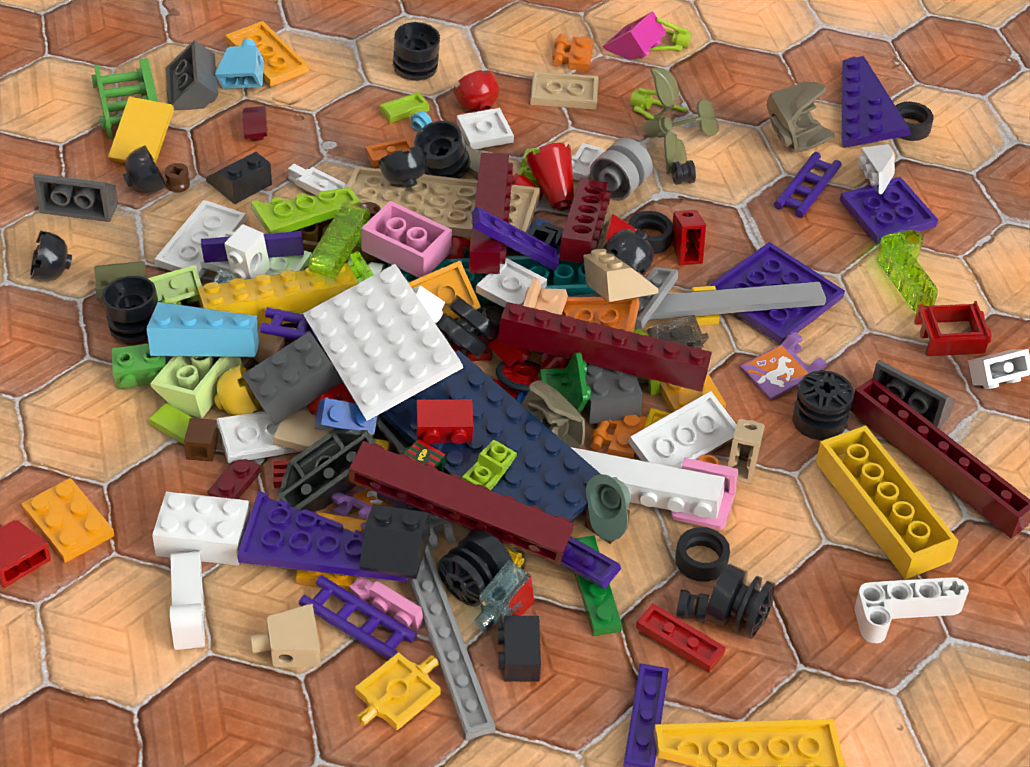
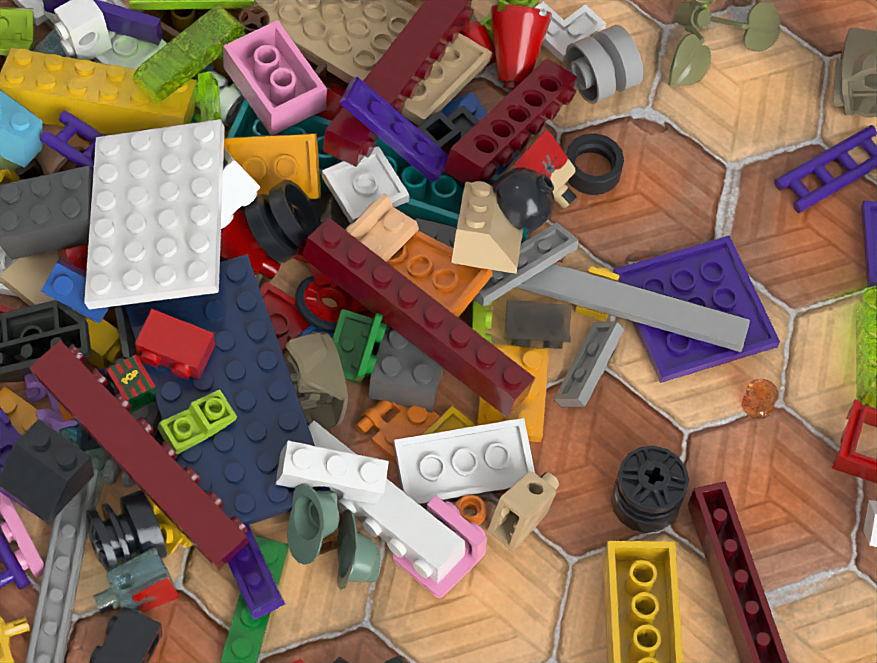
camera: 20 degrees right, 15 degrees up
black wheel [672,160,696,185] -> none
red torso [672,210,706,265] -> none
black tyre [675,527,730,582] -> none
flag [740,332,827,401] -> none
dark grey slope [872,360,955,429] -> none
none -> white arch [276,441,389,504]
none -> sand green piece [337,509,381,590]
none -> light grey plate [554,322,624,407]
none -> clear orange wheel [742,378,779,419]

